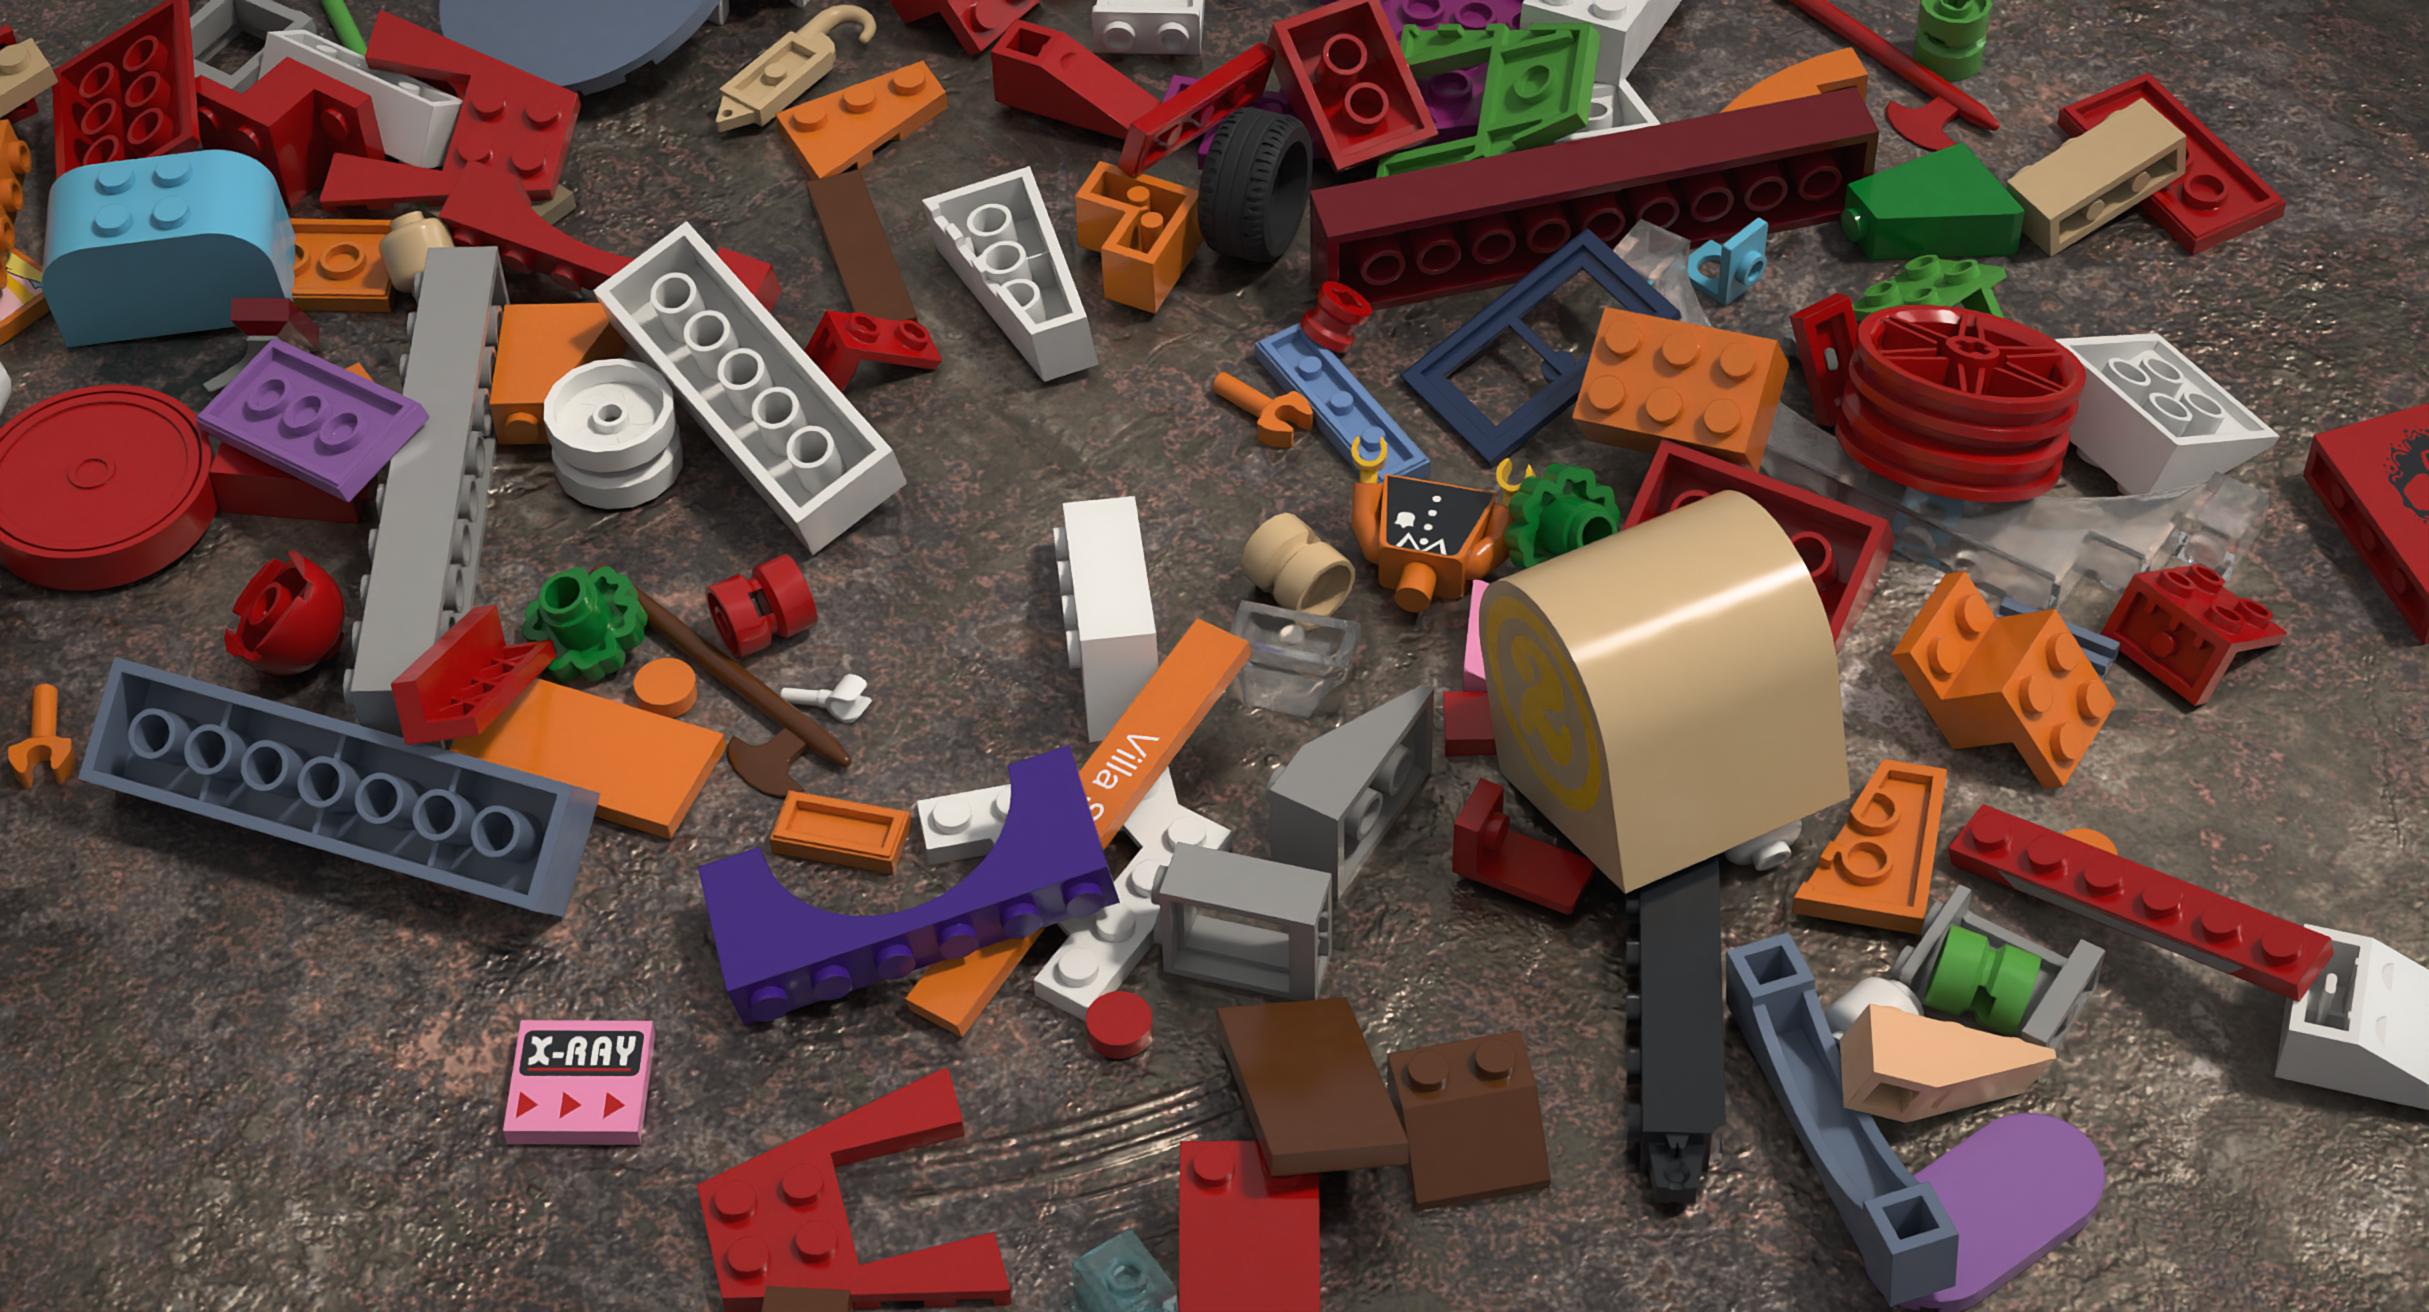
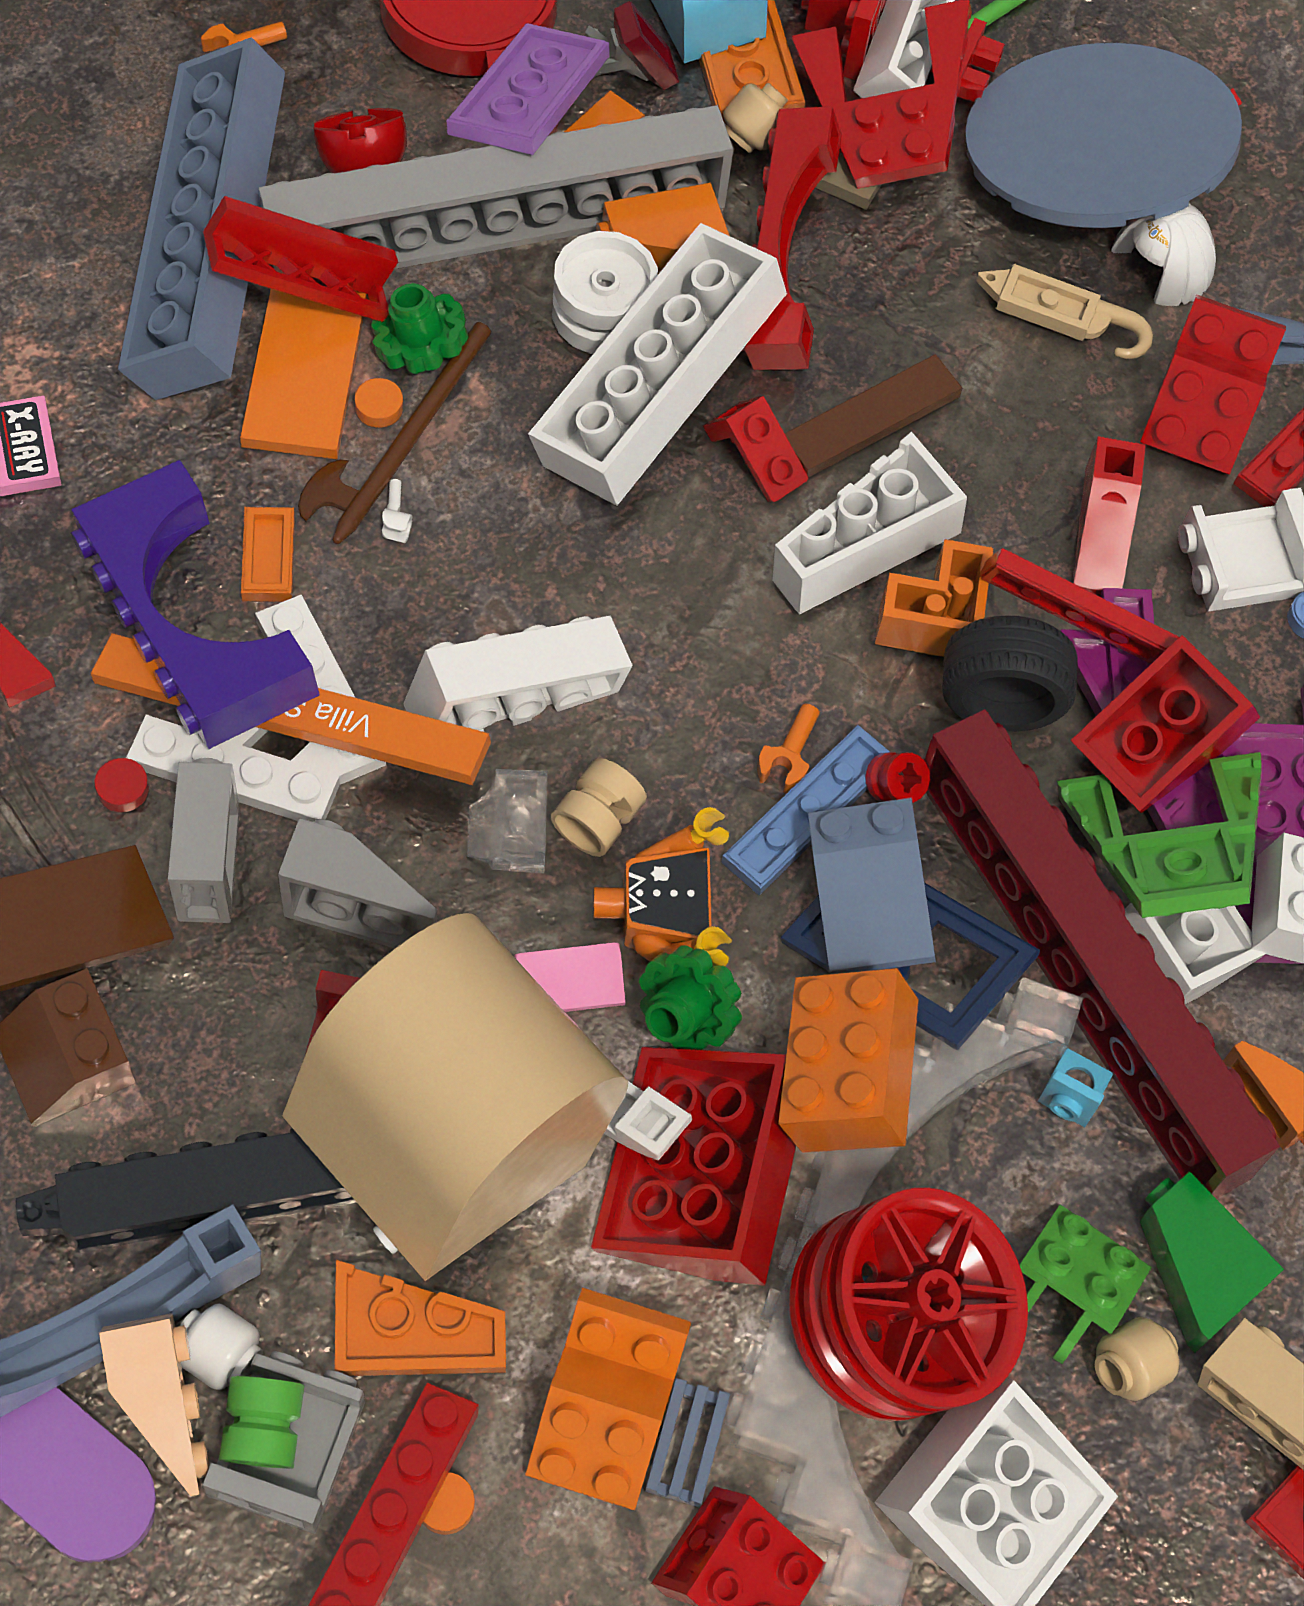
camera: 65 degrees right, 15 degrees up
red wheel [705,554,818,659] -> none
orange wing [775,61,948,180] -> none
red piece [1782,293,1858,427] -> none
none -> sand blue slope [808,798,936,974]
none -> tan head [1095,1317,1179,1401]

